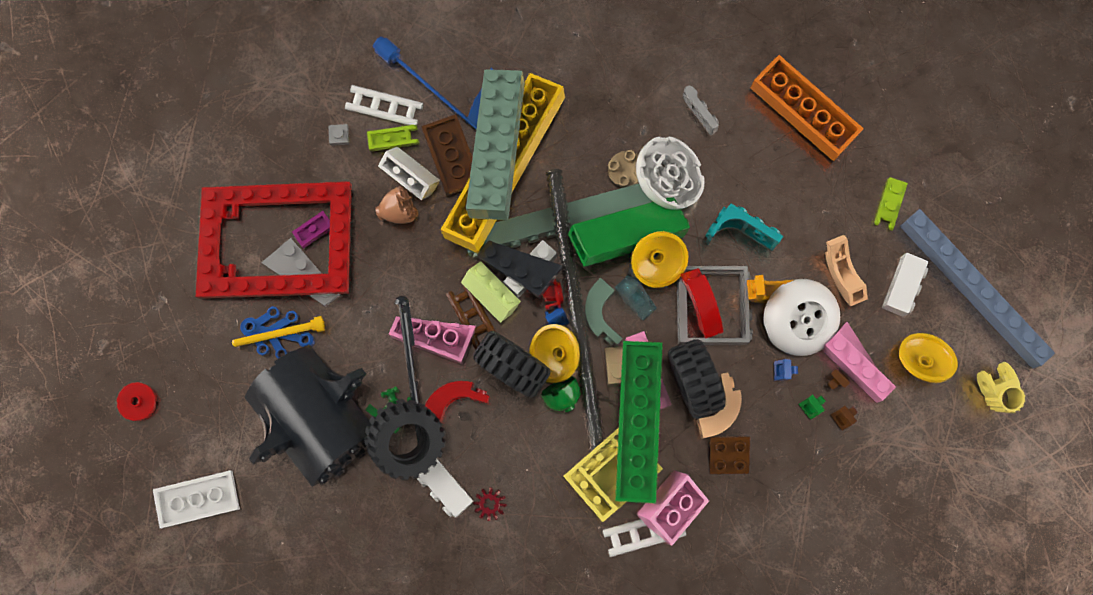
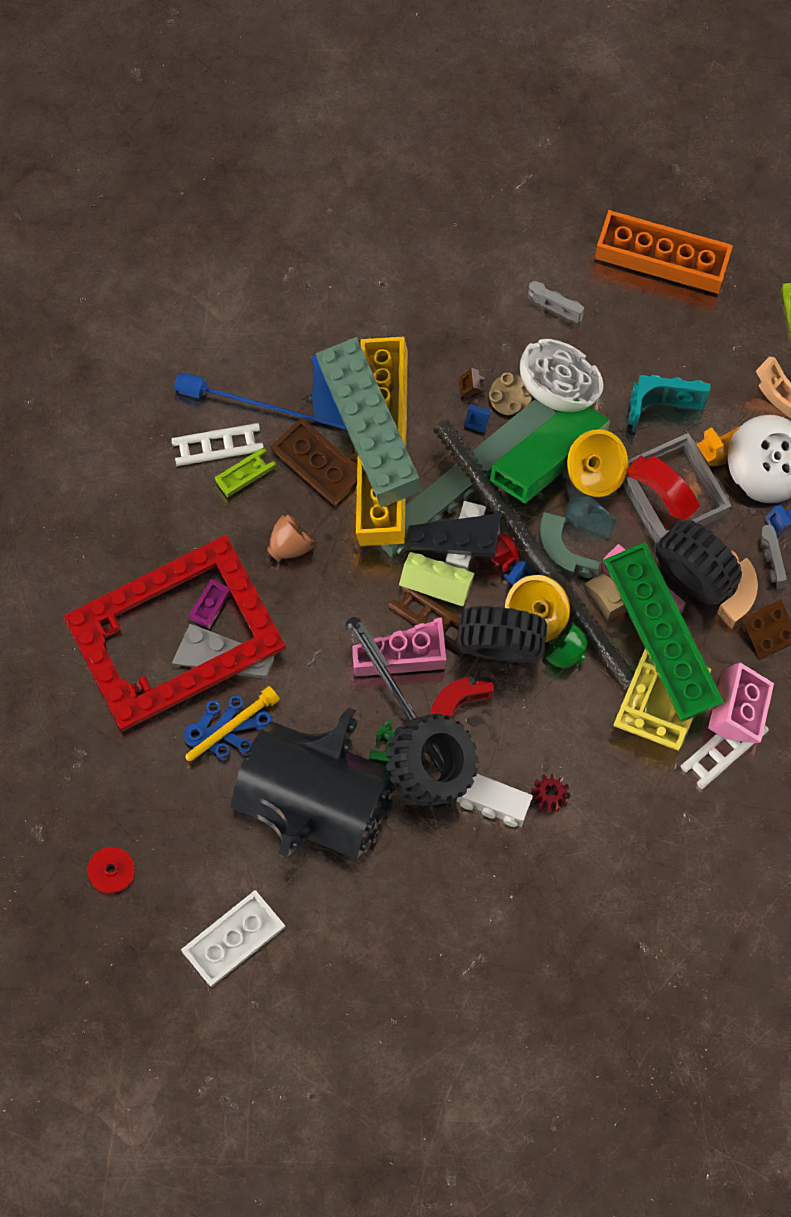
camera: 30 degrees left, 10 degrees down
light grey plate [329,124,349,146] -> none
white brick [378,147,440,200] -> none
none -> reddish brown tile [459,368,486,398]
none -> blue tile [464,404,491,433]
none -> light grey hinge [761,524,787,590]

